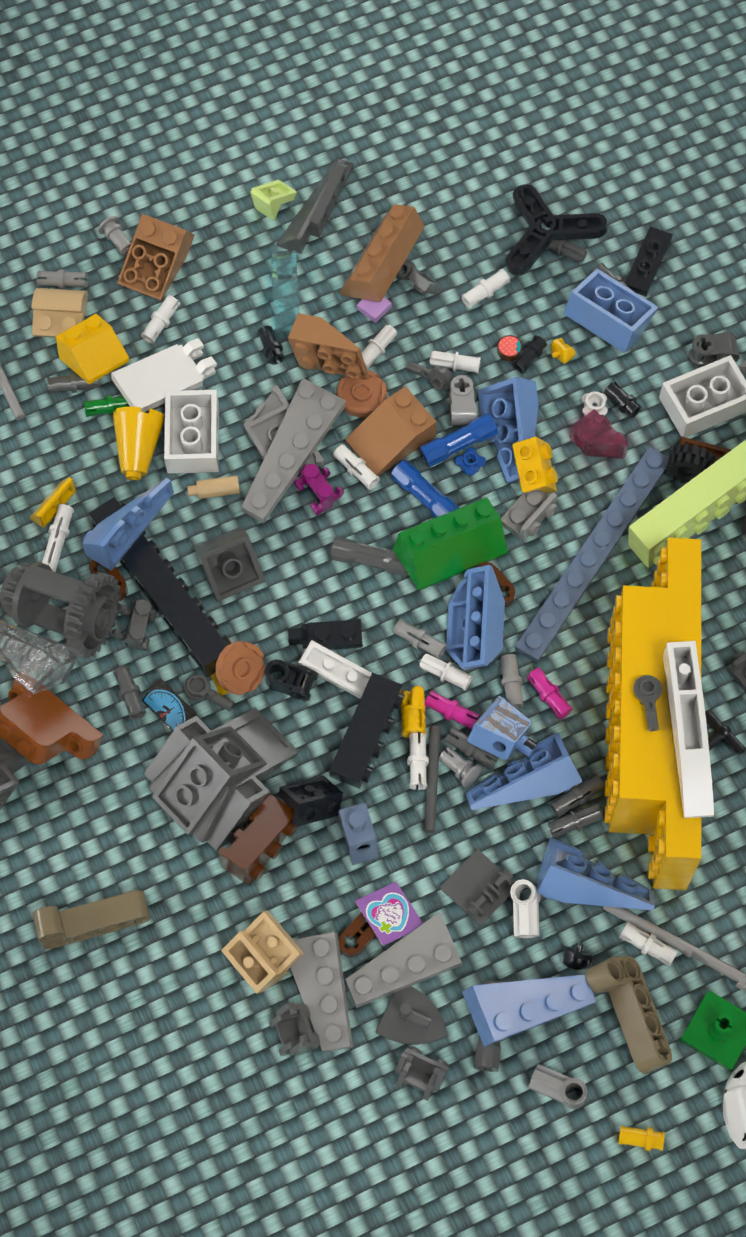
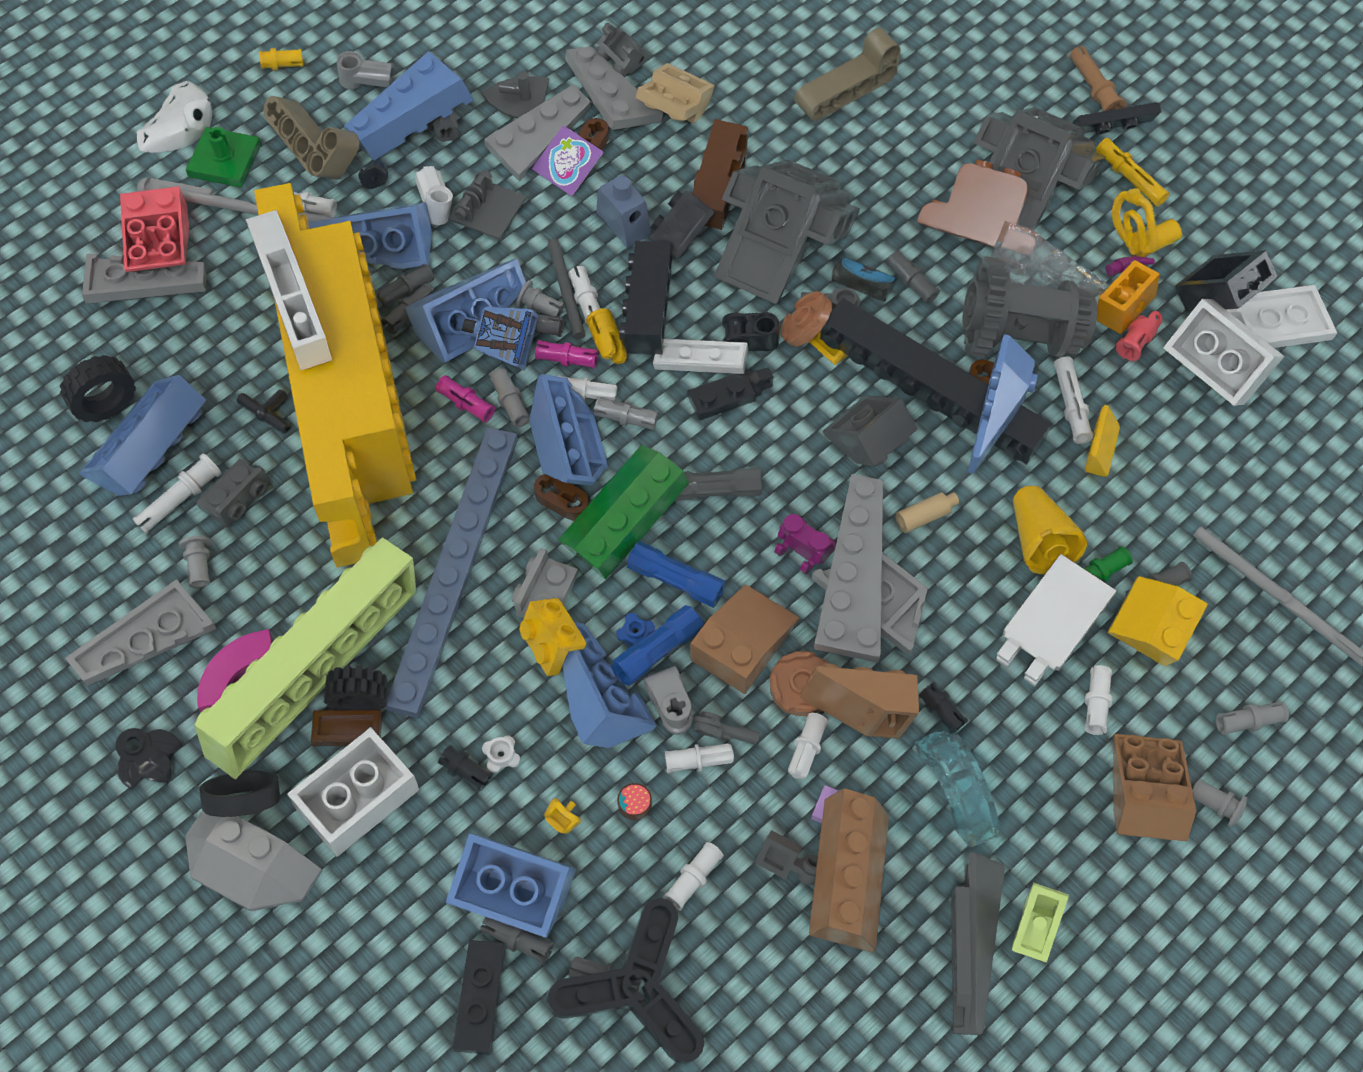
camera: 160 degrees right, 5 degrees down
tan brick [31,288,88,338] -> none
dark grey piece [112,599,157,651] -> none
white brick [164,390,219,474] -> none
white pin [333,444,380,490] -> none
dark grey piece [395,1047,449,1101] -> none
black pin [512,335,547,374] -> none
clear pink slope [569,409,629,459] -> none
dark grey plate [633,675,662,732] -> none
dark grey piece [688,332,740,367] -> none

